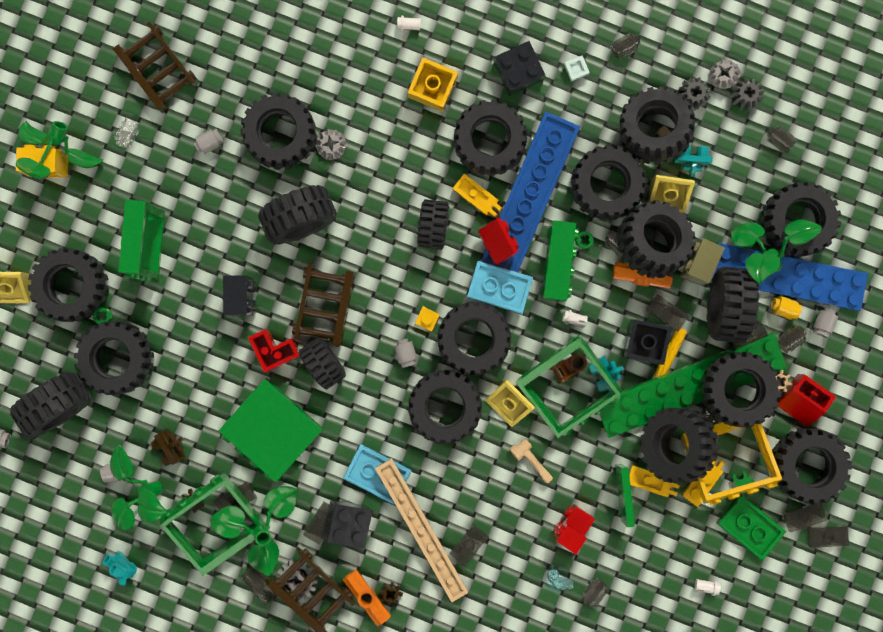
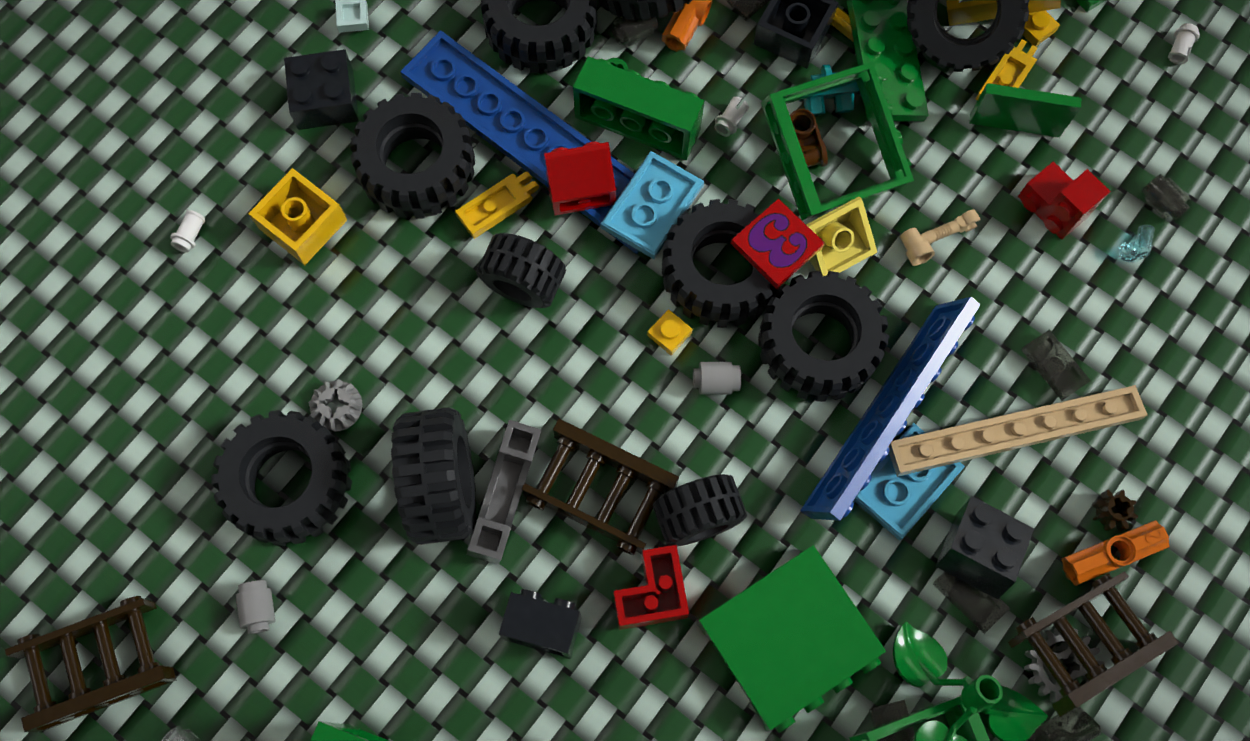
camera: 80 degrees left, 15 degrees down
none -> flat silver arch [466,420,541,564]
none -> red tile [731,198,825,289]
none -> blue plate [800,297,980,521]

